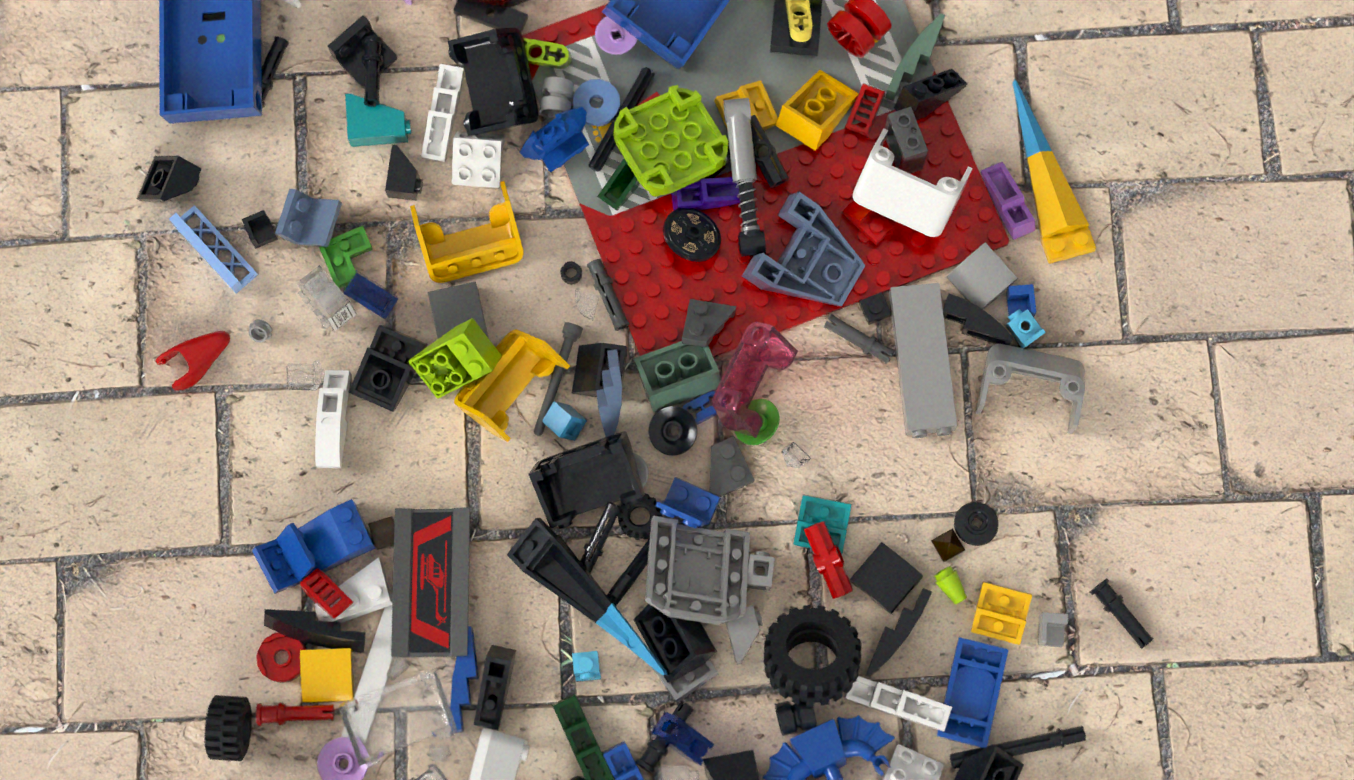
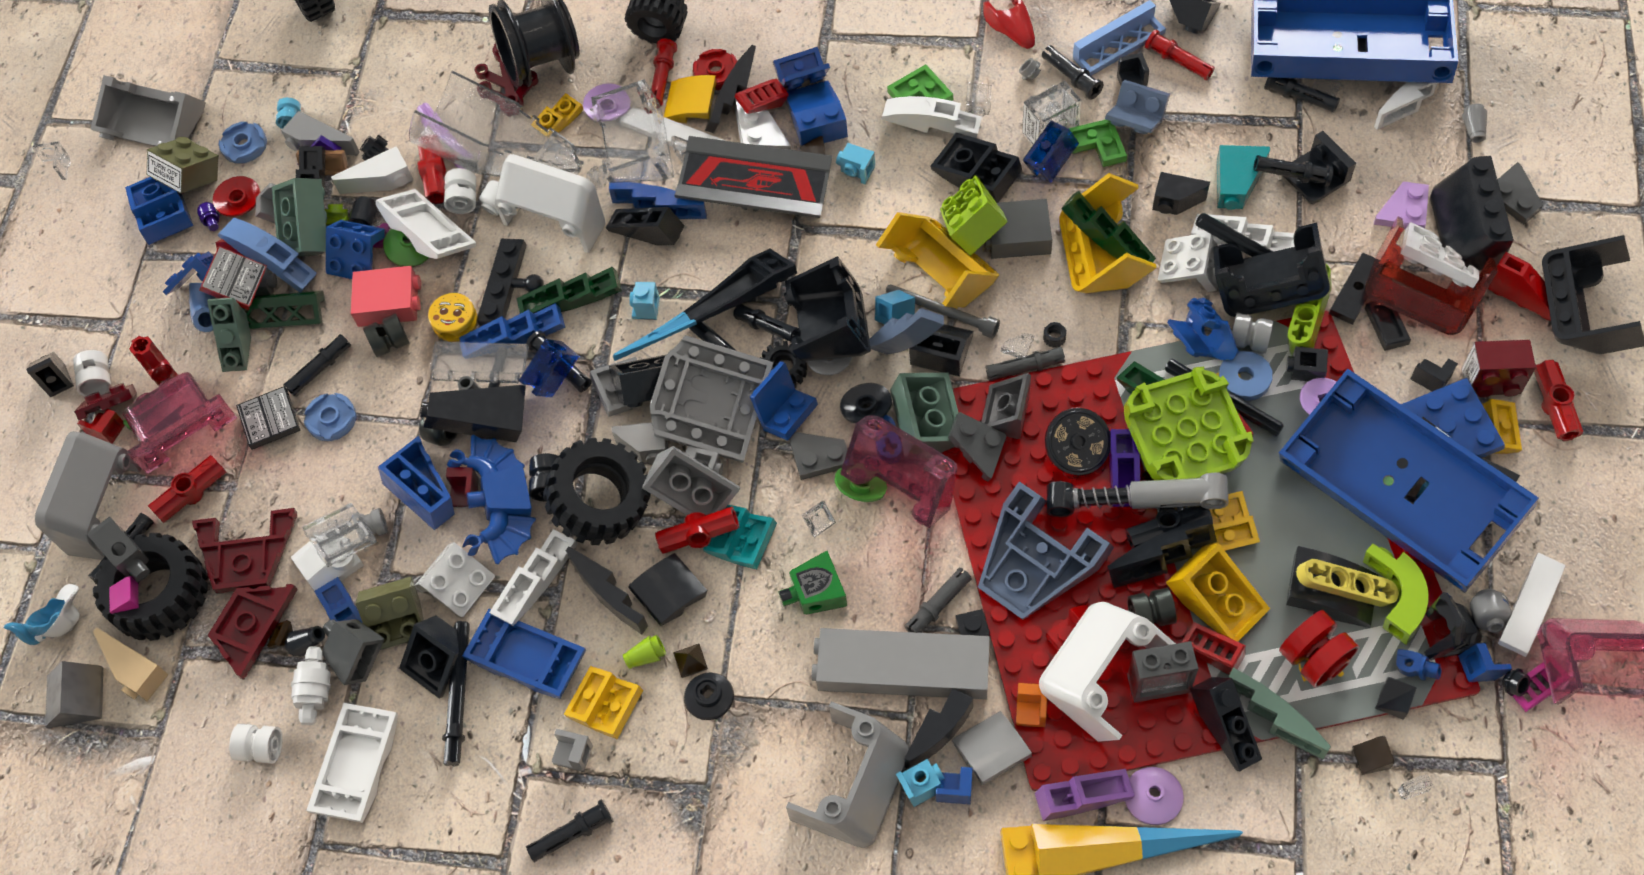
camera: 105 degrees right, 15 degrees down
none -> light grey slope [642,446,740,515]
none -> green torso [778,550,847,615]
none -> medium azure brick [836,143,875,184]
none -> bright green plate [887,64,954,101]
none -> flat silver slope [981,373,1031,439]
none -> orange panel [1016,683,1047,727]
none -> black pin [1042,45,1104,100]
none -> dark green slope [1061,191,1156,263]
none -> black slope [1107,516,1217,588]
none -> lavender dish [1125,767,1184,825]
none -> pearl dark grey wheel [1127,588,1177,627]
none -> red pin [1145,30,1215,81]
none -> black axle [1195,213,1274,257]
none -> black brick [1286,346,1328,382]

